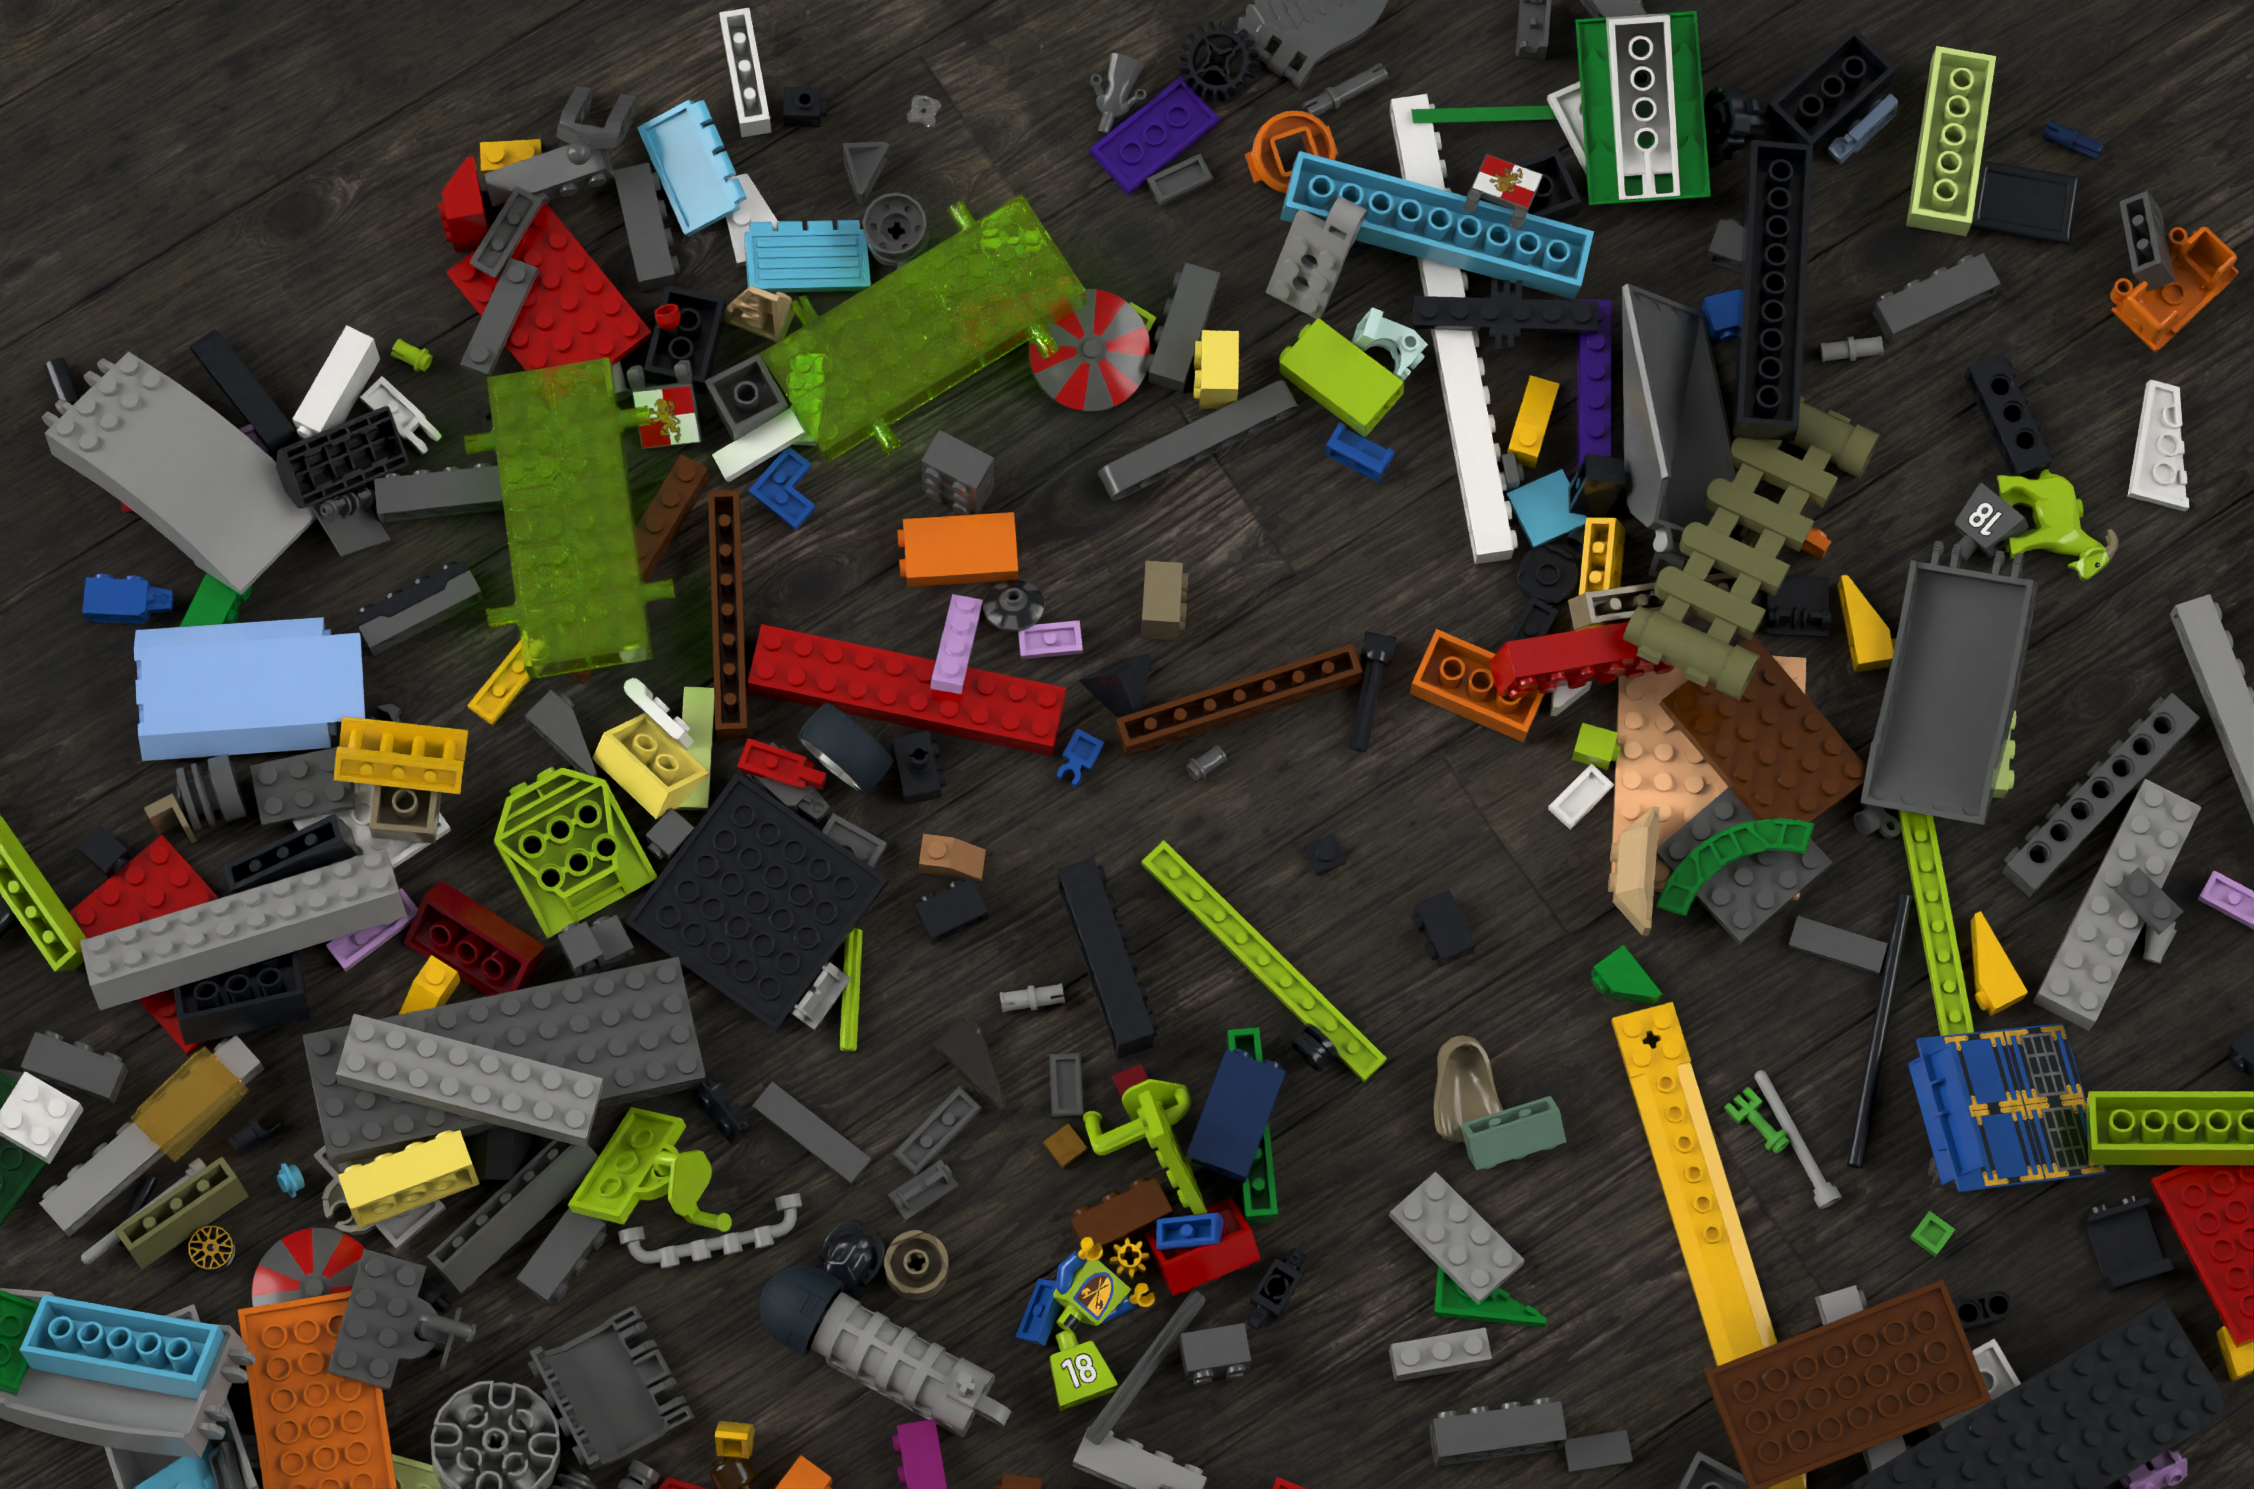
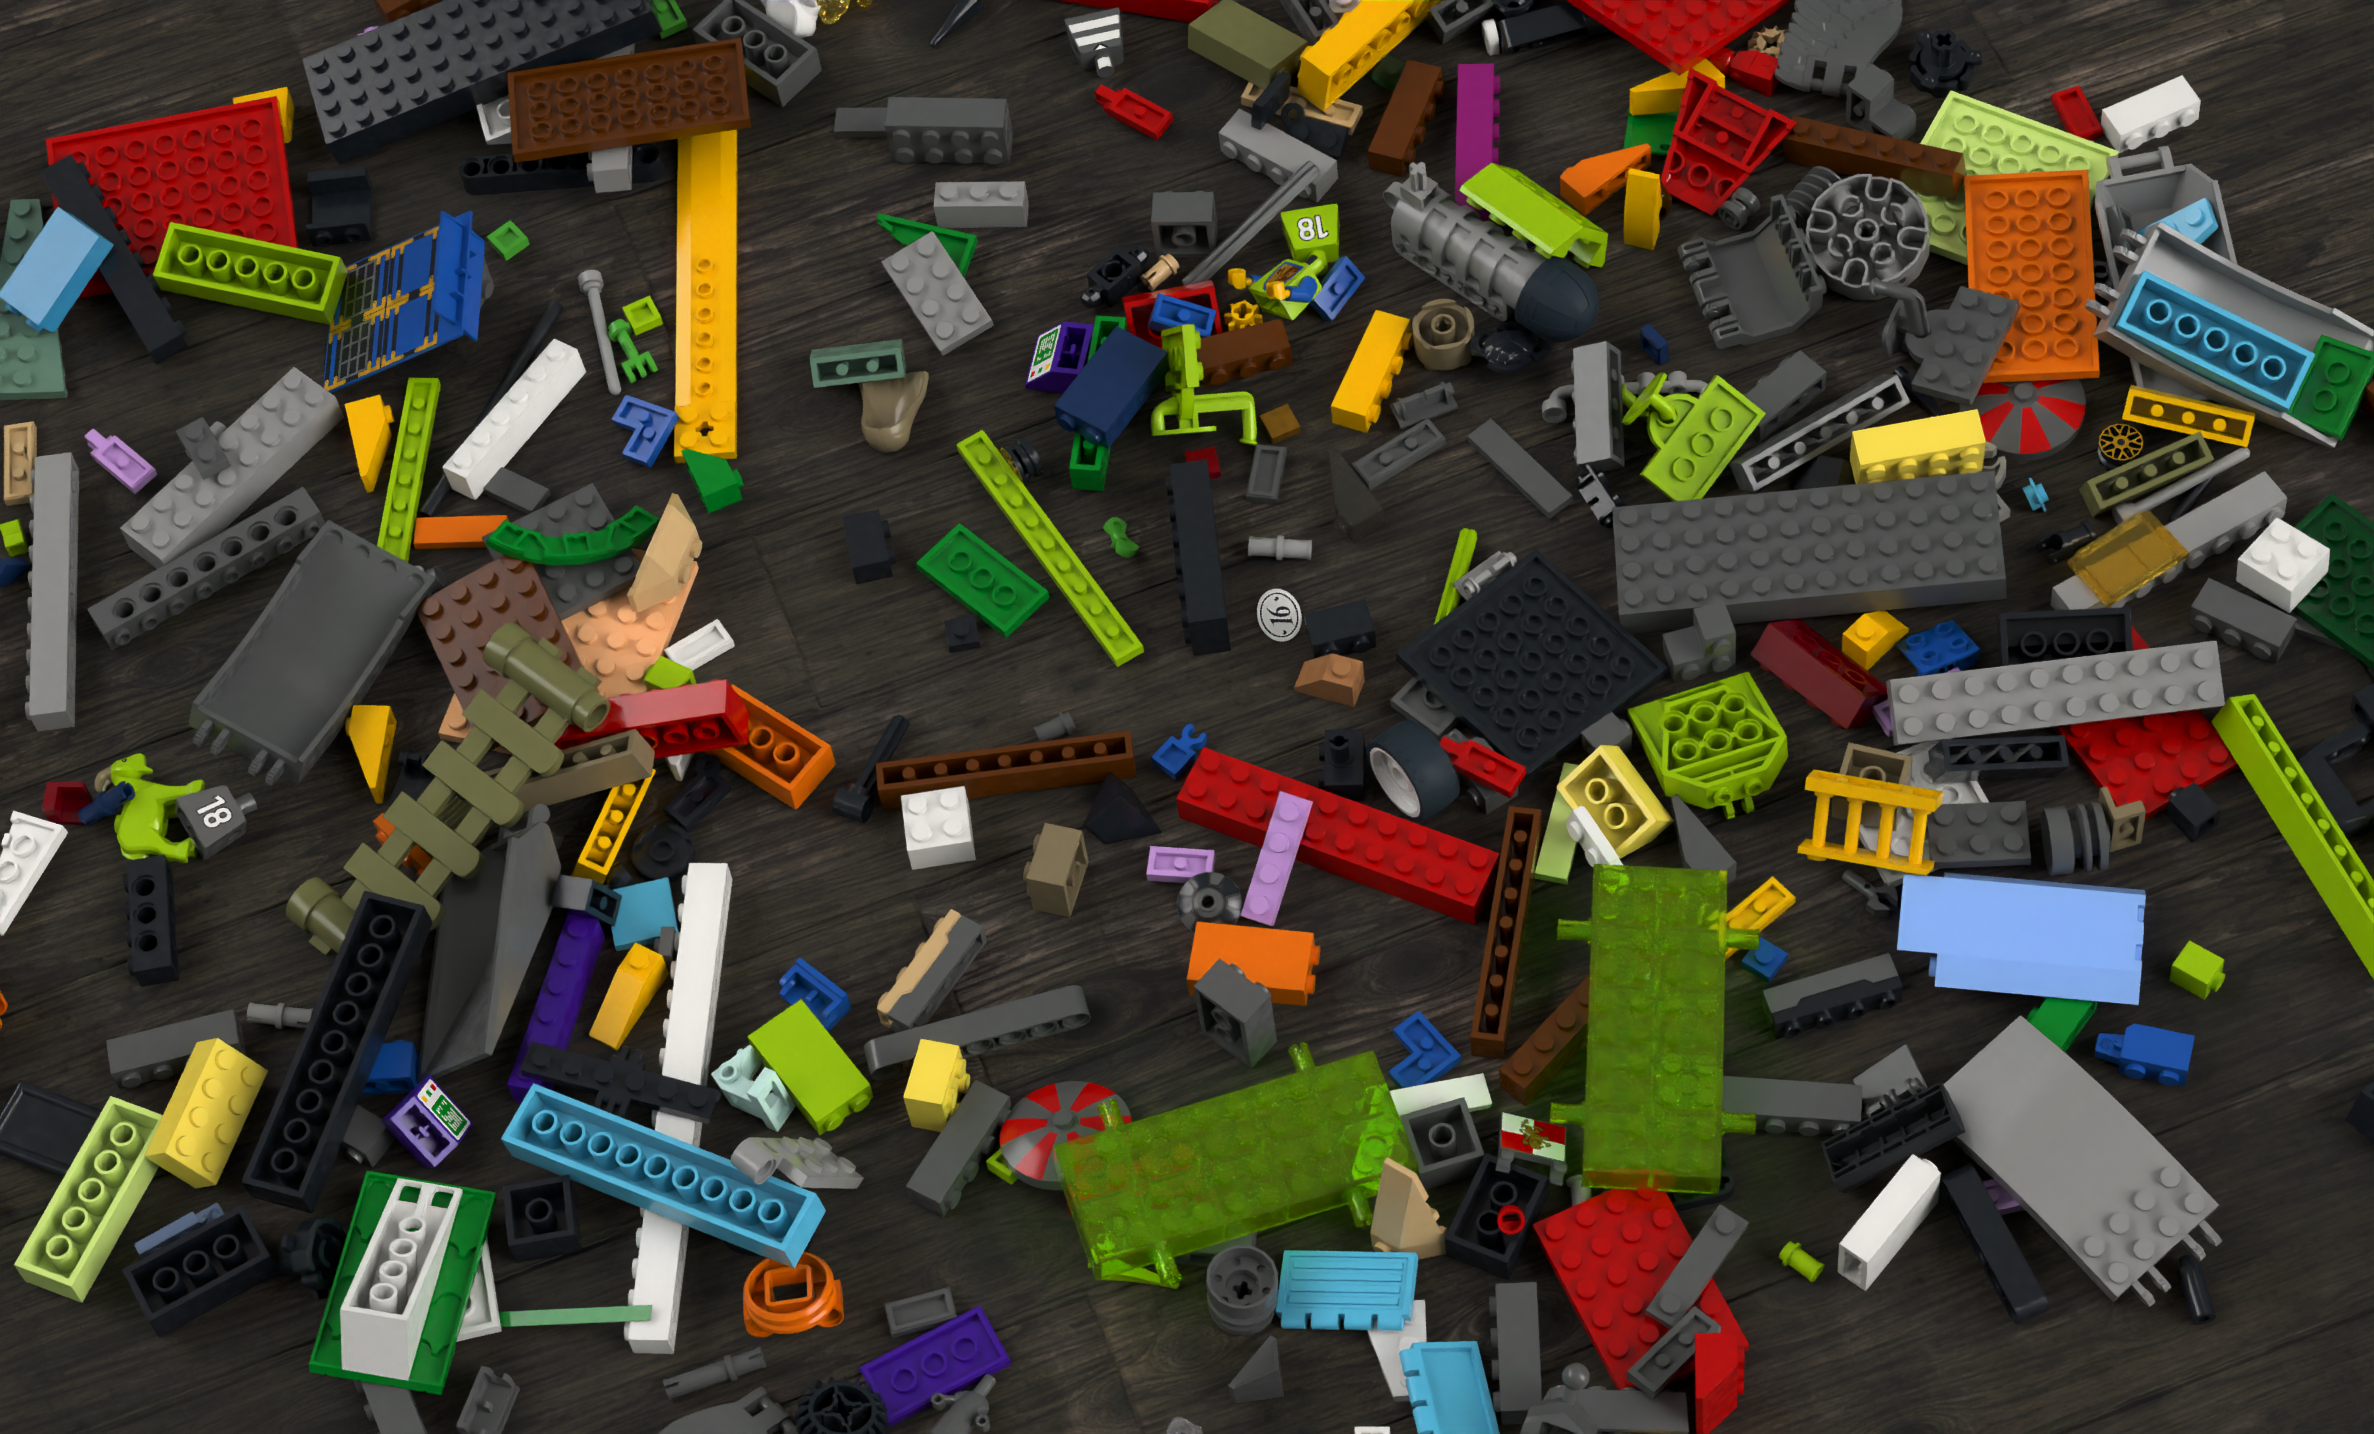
camera: 155 degrees left, 15 degrees down
light grey brick [336,1014,603,1148] -> none
white hinge [360,376,442,455] -> none
flag [1463,154,1544,230] -> none
none -> dark red panel [42,782,92,825]
none -> dark blue pin [78,781,135,827]
none -> light yellow brick [144,1038,268,1189]
none -> dark purple slope [381,1075,473,1169]
none -> orange tile [413,515,509,549]
none -> white brick [442,339,586,500]
none -> blue plate [611,395,680,468]
none -> lime plate [622,295,663,336]
none -> dark grey piece [877,909,987,1032]
none -> white brick [901,786,976,870]
none -> green plate [916,523,1050,638]
none -> dark purple slope [1025,321,1094,393]
none -> bright green piece [1103,517,1139,558]
none -> tan pin [1140,254,1180,291]
none -> white sticker [1257,589,1302,642]
none -> yellow brick [1331,310,1413,433]
none -> lime slope [1459,163,1608,268]
none -> brick [1571,341,1625,473]
none -> dark blue tile [1640,323,1669,366]
none -> blue plate [1741,937,1788,984]
none -> blue hinge [1895,620,1981,677]
none -> yellow brick [2122,385,2255,447]
none -> lime brick [2169,940,2226,1000]

